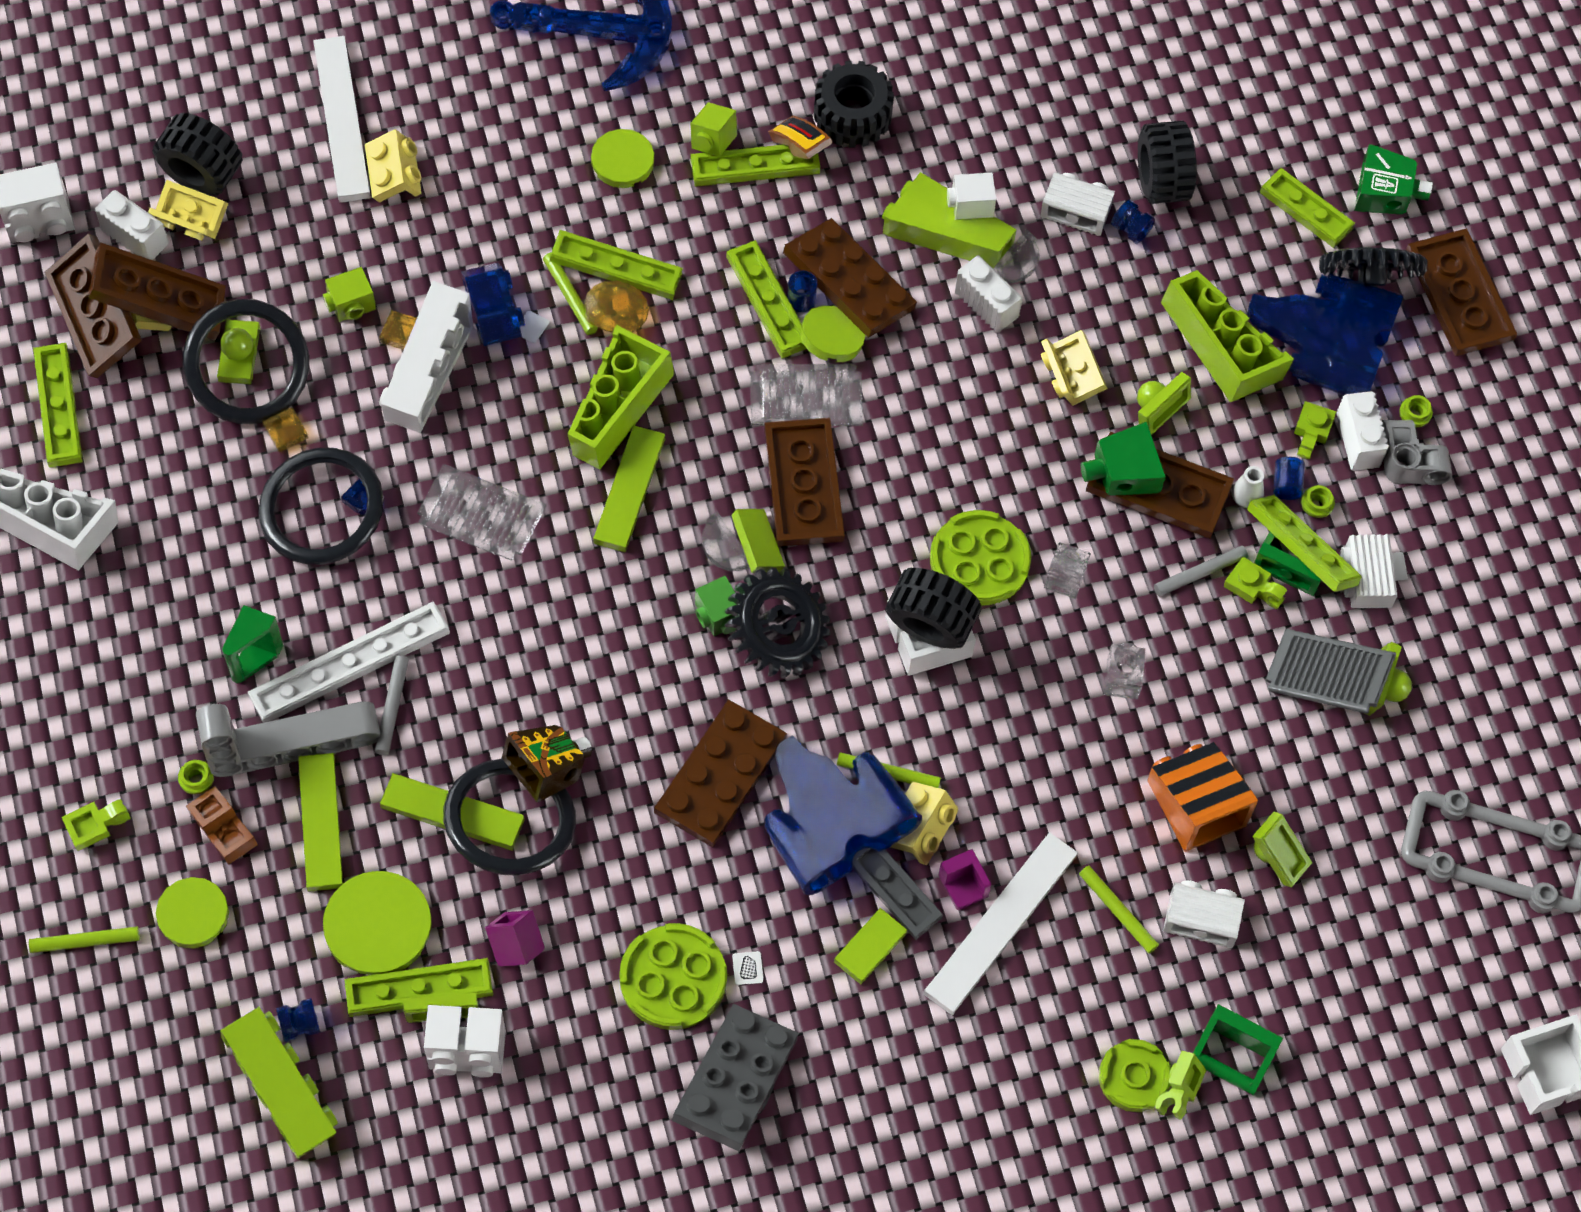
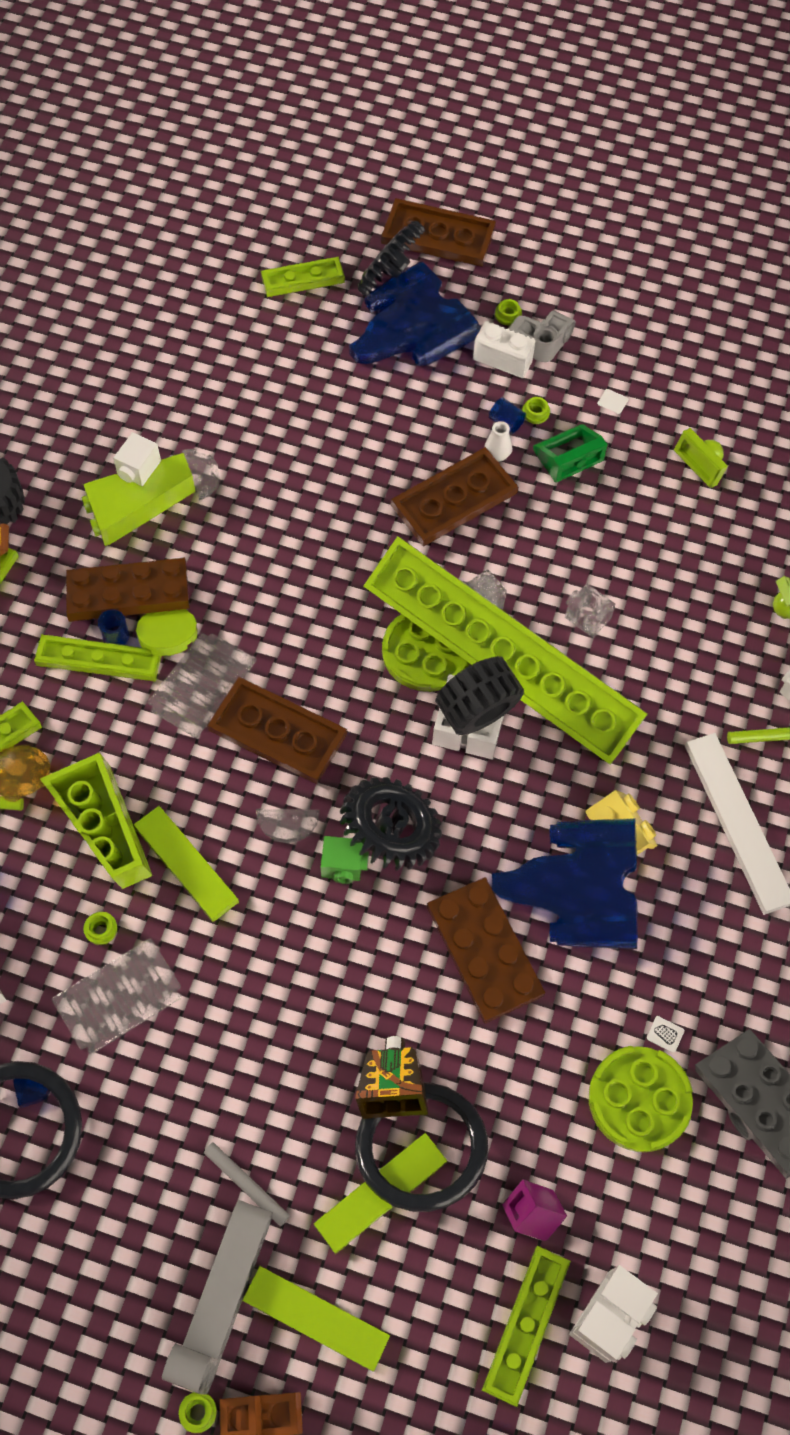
camera: 55 degrees left, 0 degrees up
green tile [222,605,284,684] -> none
white tile [248,601,450,723] -> none
lime tile [323,871,432,975] -> none
lime tile [403,993,478,1023] -> none
lime tile [731,509,785,573] -> none
lime tile [834,908,907,985] -> none
lime bar [837,752,941,788] -> none
dark grey plate [846,837,943,940] -> none
magenta panel [938,849,991,910] -> none
white brick [955,256,1023,333] -> none
white brick [1040,172,1115,236] -> none
light yellow bracket [1041,330,1108,406] -> none
green torso [1080,422,1165,496] -> none
clear blue wheel [1111,199,1156,244] -> none
lime tile [1137,372,1191,435] -> none
black tyre [1138,120,1197,204] -> none
orange slope [1147,742,1258,852] -> none
light grey bar [1154,546,1248,597] -> none
lime wedge [1161,270,1294,403] -> none
lime plate [1224,557,1287,609] -> none
lime tile [1247,495,1362,592] -> none
dark grey window [1265,629,1396,714] -> none
lime plate [1294,401,1337,459] -> none
white brick [1340,534,1397,608] -> none
green torso [1354,144,1433,214] -> none
none -> lime plate [83,912,118,945]
none -> lime plate [363,536,648,765]

